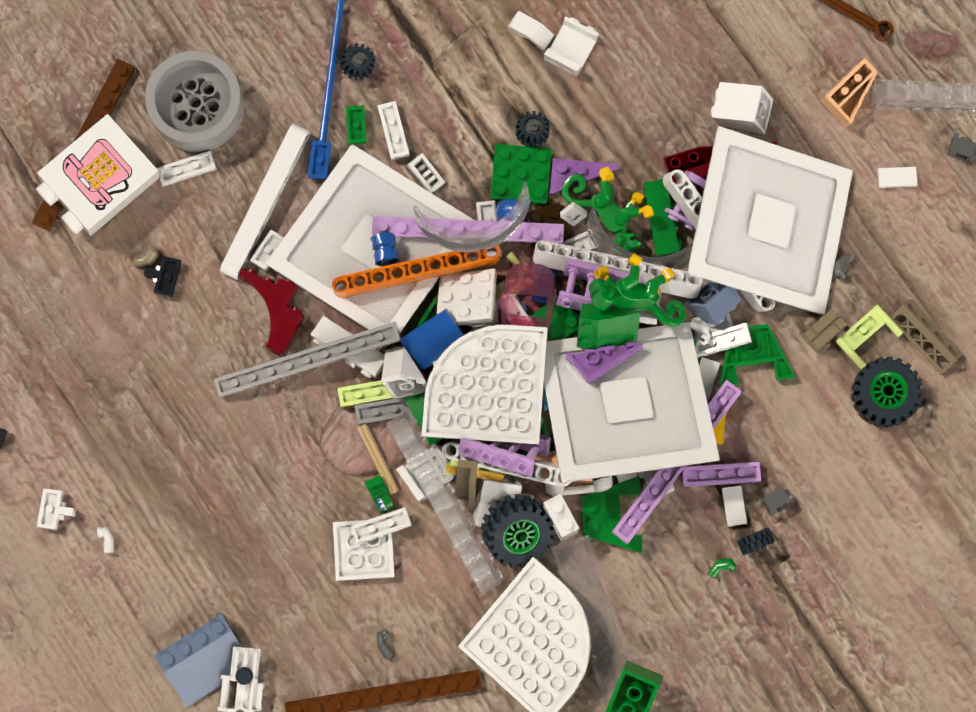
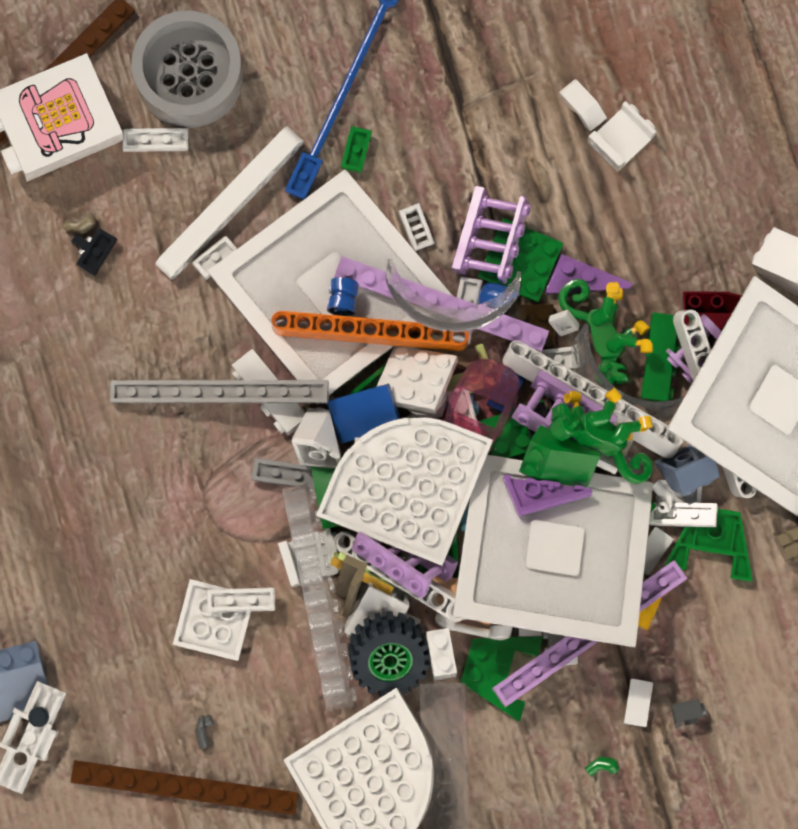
camera: 15 degrees right, 0 degrees up
dark red arch [239,268,305,357] -> none
yellowish green plate [338,380,393,408] -> none
black wheel [340,43,375,80] -> none
tan axle [358,424,399,495] -> none
green leg [364,475,395,515] -> none
white plate [377,101,410,160] -> none
black wheel [515,111,550,148] -> none
lavender plate [682,462,761,487] -> none
black wheel [737,528,775,556] -> none
none -> lavender fence [452,186,531,284]

